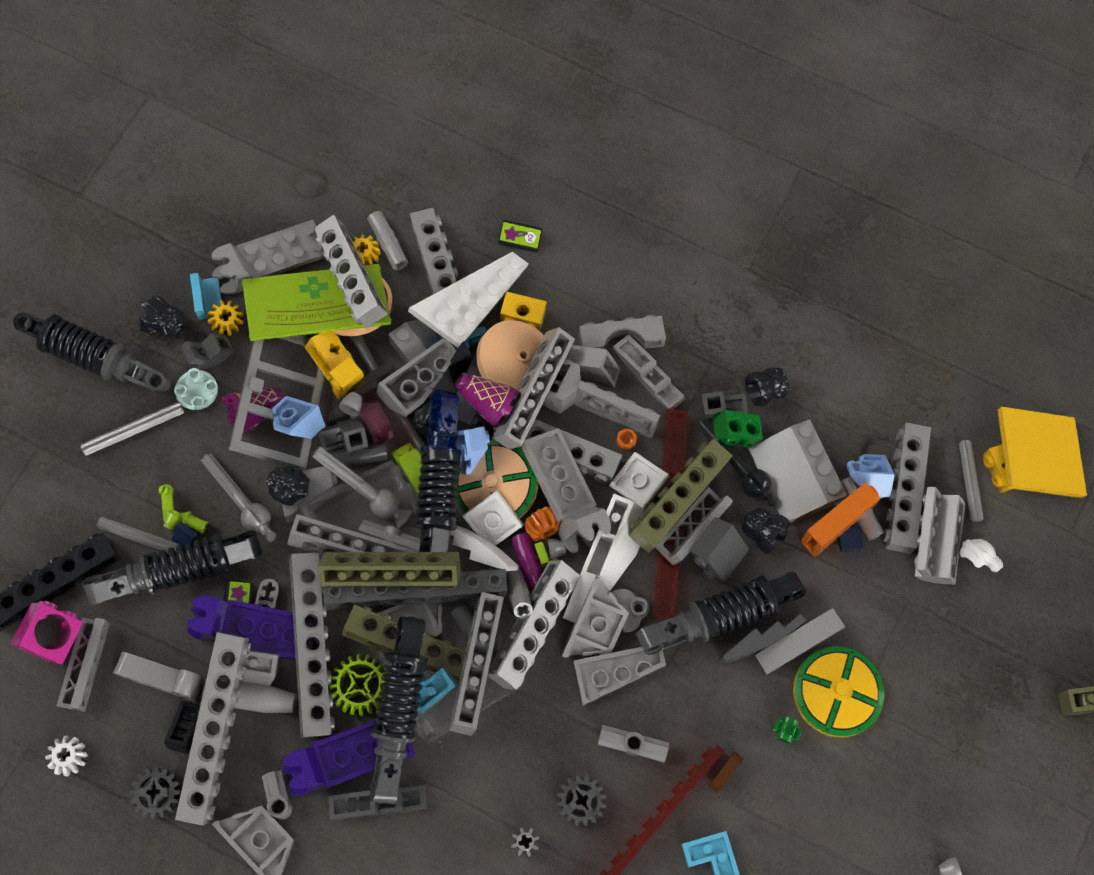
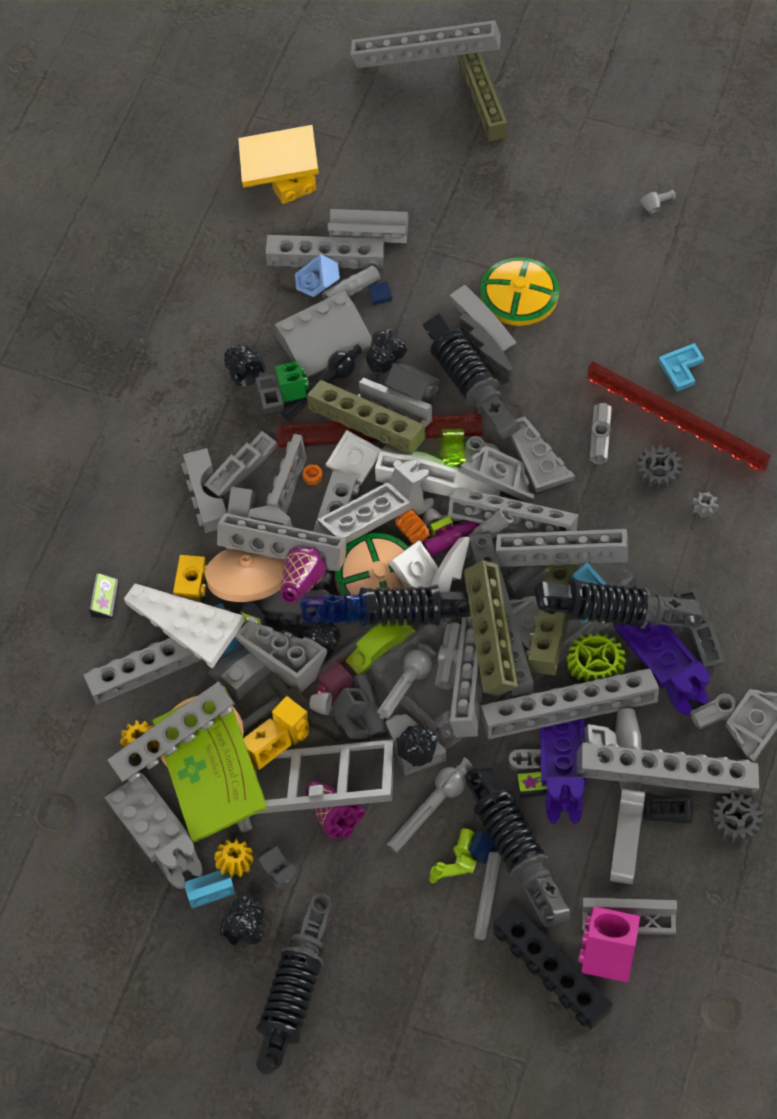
camera: 90 degrees left, 10 degrees down
white gear [45,736,88,777] -> none
light grey axle [80,402,184,455] -> none
light aqua dish [174,368,218,410] -> none
light blue slope [272,396,325,439] -> none
light grey axle [367,211,409,270] -> none
light blue slope [454,427,490,474] -> none
reddish brown beam [709,751,744,793] -> none
green gear [772,716,802,744] -> none
orange slope [800,482,881,558] -> none
light grey axle [959,440,984,522] -> none
white hair [959,539,1003,572] -> none
none -> clear neon green brick [439,429,465,464]

